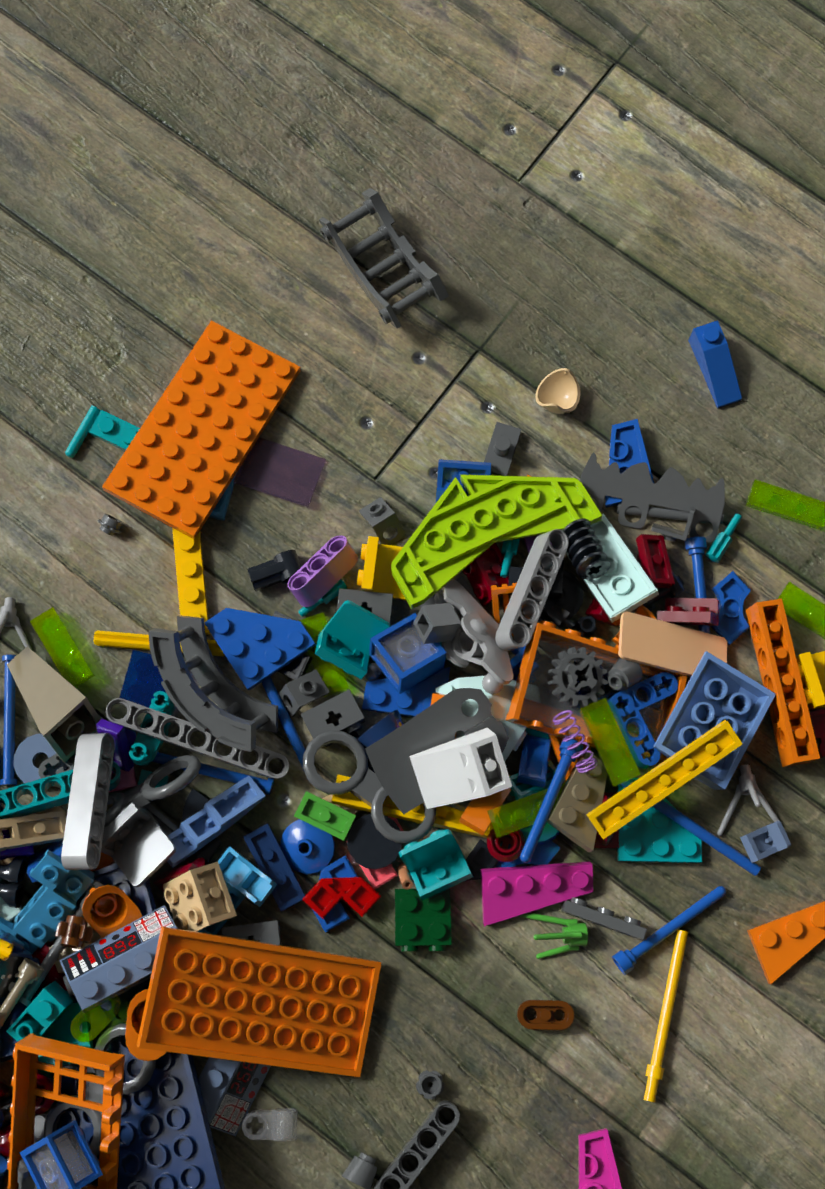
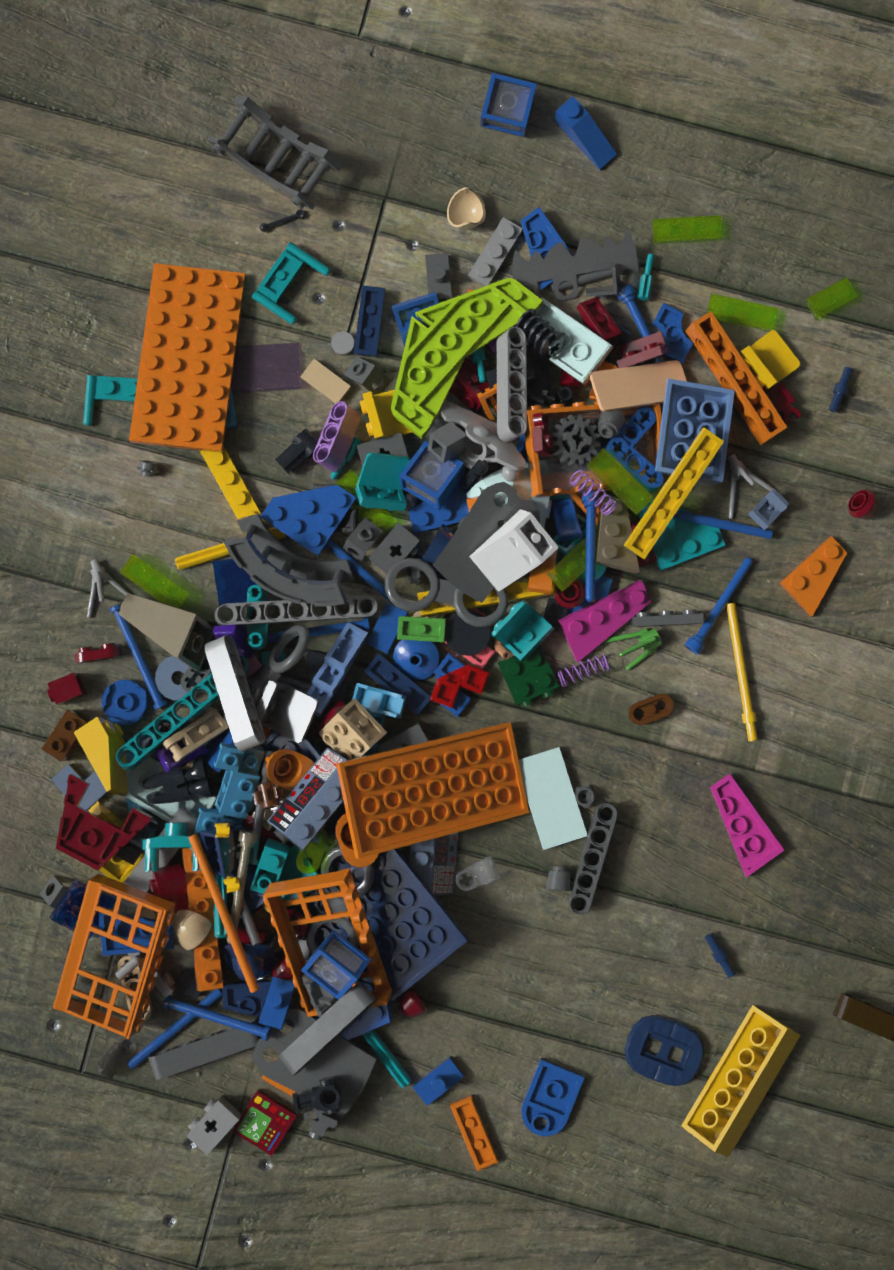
camera: 25 degrees left, 10 degrees up
none -> teal plate [252,242,331,325]
none -> black hinge [259,209,305,232]
none -> tan tile [300,359,351,404]
none -> light grey tile [331,331,355,356]
none -> dark blue plate [354,285,385,358]
none -> blue tile [366,602,408,654]
none -> dark grey plate [407,568,424,586]
none -> black axle [459,460,489,492]
none -> light grey plate [468,217,523,287]
none -> piece [480,73,537,137]
none -> light aqua tile [519,747,588,850]
none -> dark red plate [532,412,554,457]
none -> medium lavender piece [557,654,610,687]

